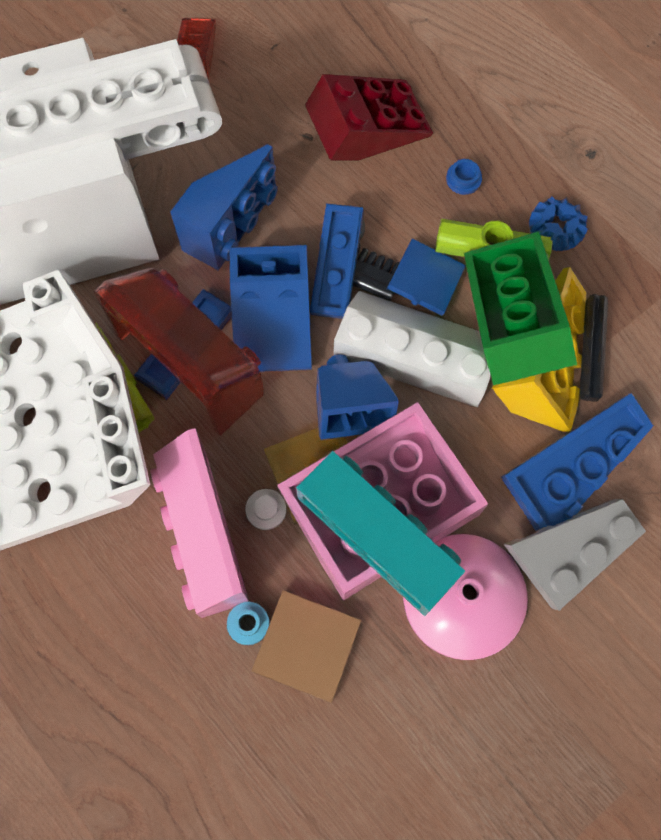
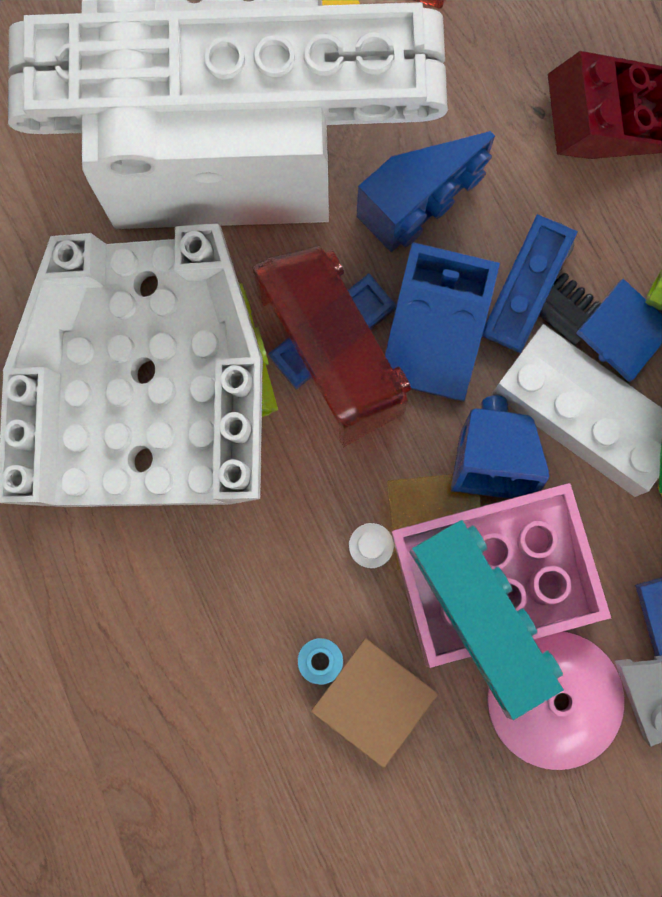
camera: 20 degrees right, 10 degrees up
bright pink slope [150,428,249,618] -> none

